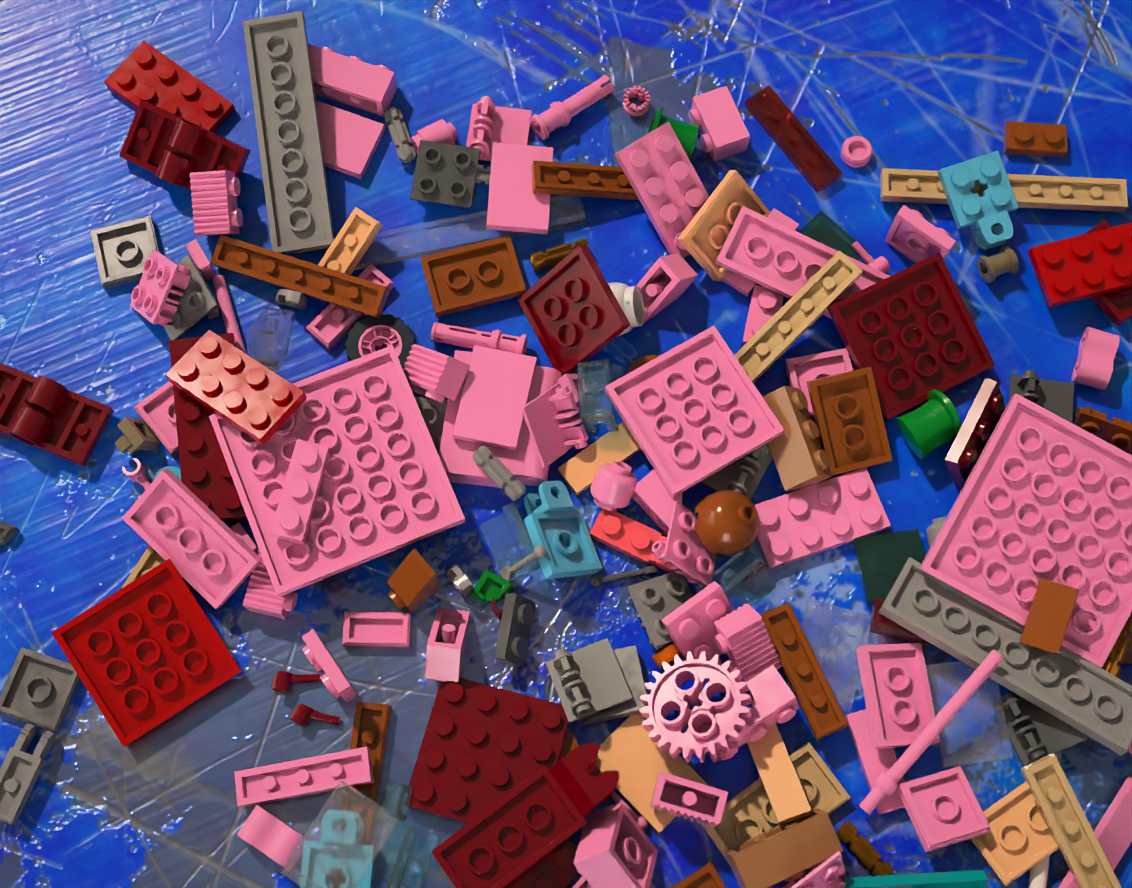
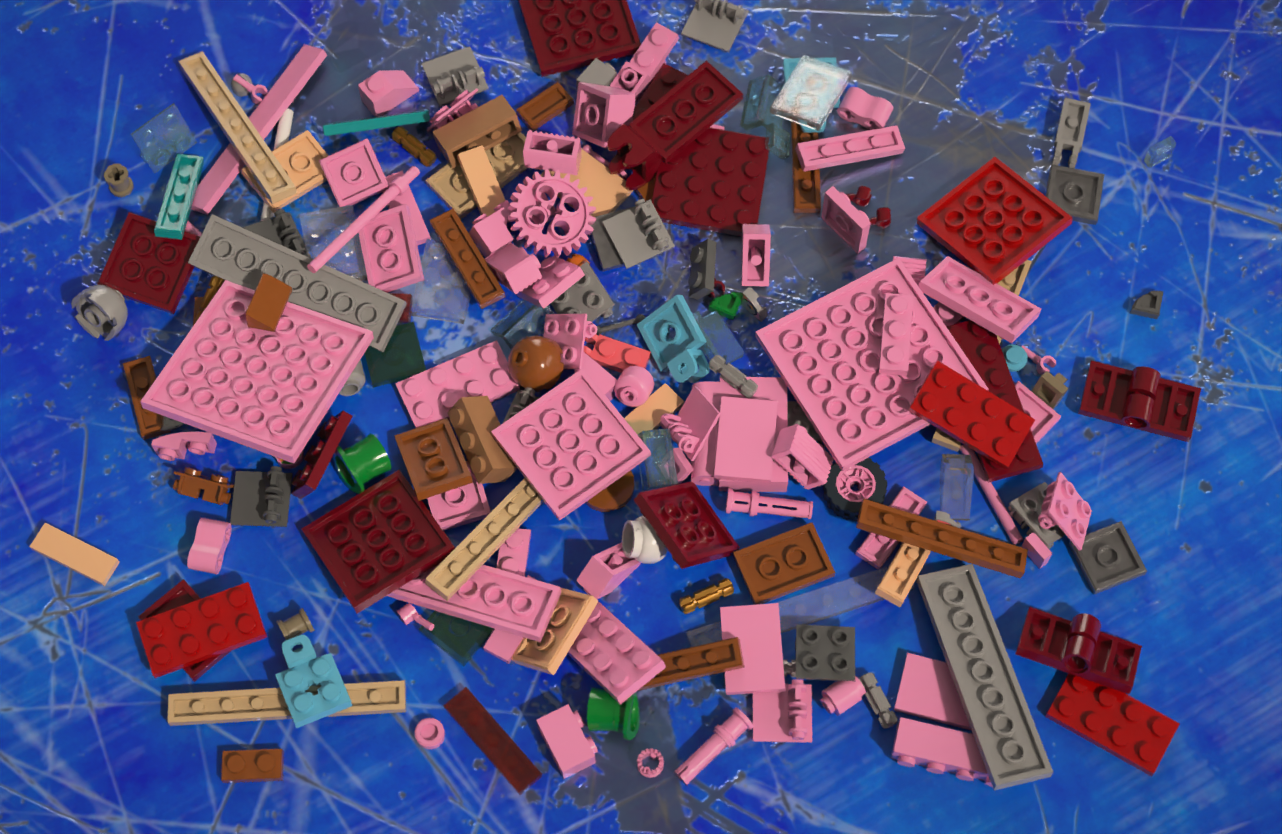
camera: 175 degrees right, 5 degrees down
bright pink brick [189,170,243,236] -> none
bright pink tile [342,612,411,647] -> none
dark orange slope [387,549,441,613] -> none
light grey hinge [500,545,547,580] -> none
bright pink plate [884,205,956,263] -> none

